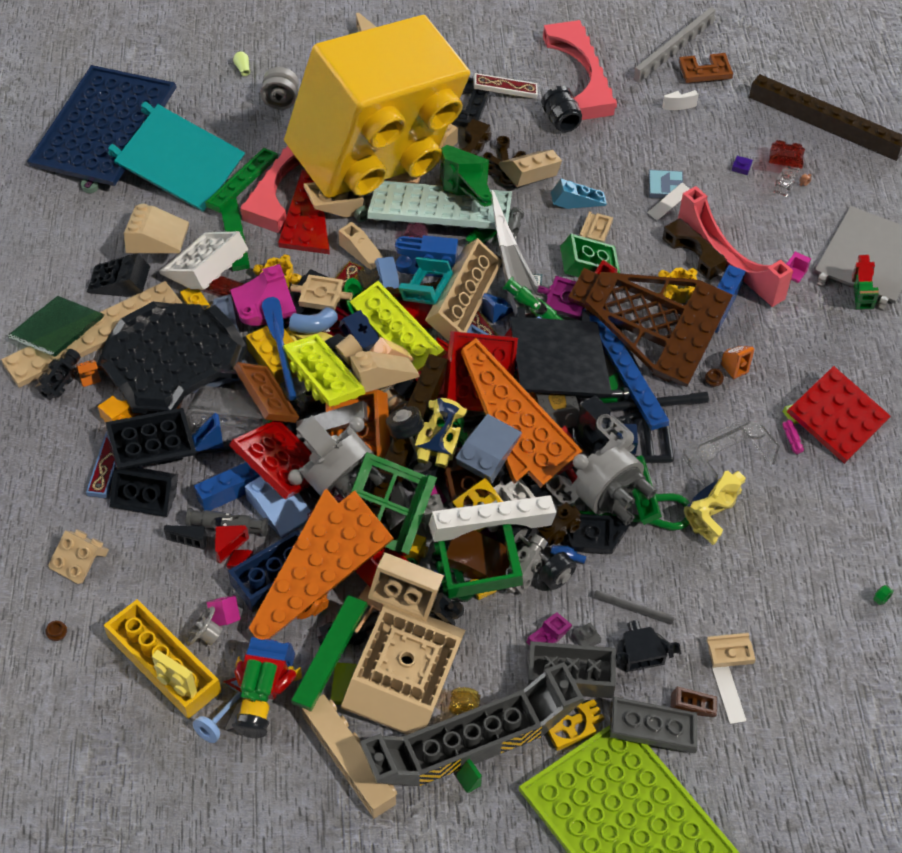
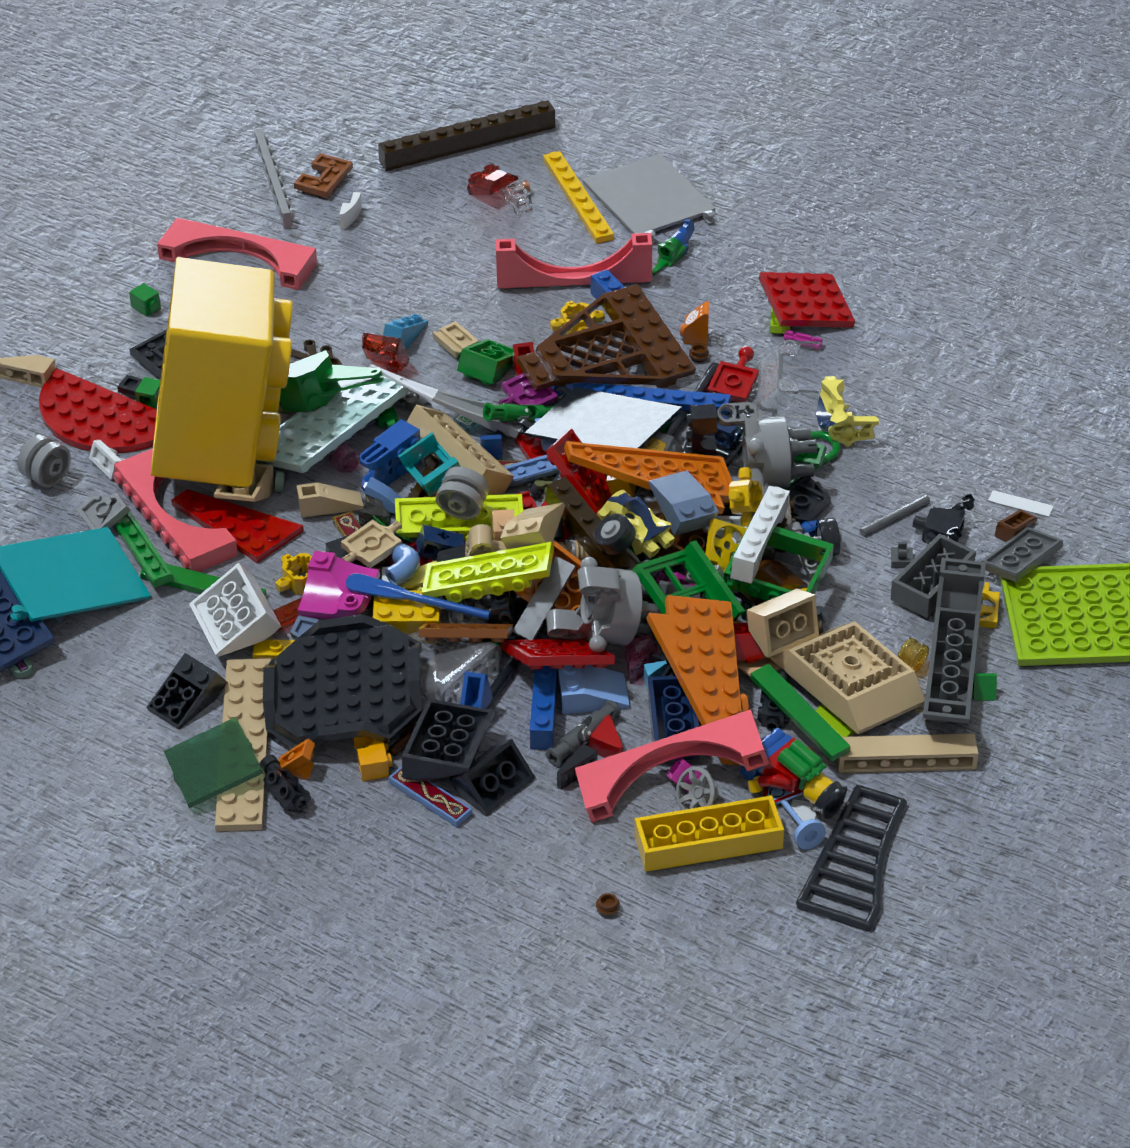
camera: 55 degrees left, 10 degrees down
tan bracket [49,529,109,584] -> none
tan slope [124,204,189,253] -> none
light yellow plate [152,650,197,699] -> none
red slope [226,550,253,569] -> none
tan slope [498,150,562,187] -> none
magenta slope [526,612,572,645] -> none
black piece [541,86,582,132] -> none
white sticker [647,183,689,221] -> none
tile [648,170,683,198] -> none
dark brown arch [662,218,727,280] -> none
tan plate [706,633,756,668] -> none
dark purple plate [732,155,753,176] -> none
dark pink panel [786,251,811,283] -> none
hips [852,255,879,310] -> none
green tile [873,585,894,605] -> none
none -> light grey plate [77,494,131,530]
none -> green brick [129,283,161,317]
none -> clear red slope [362,333,409,373]
none -> light grey wheel [436,467,489,520]
none -> yellow plate [543,151,614,244]
none -> coral arch [575,710,769,823]
none -> green animal [652,219,694,275]
none -> red plate [707,346,759,403]
none -> yellow piece [729,467,763,527]
none -> black bar [796,785,907,930]

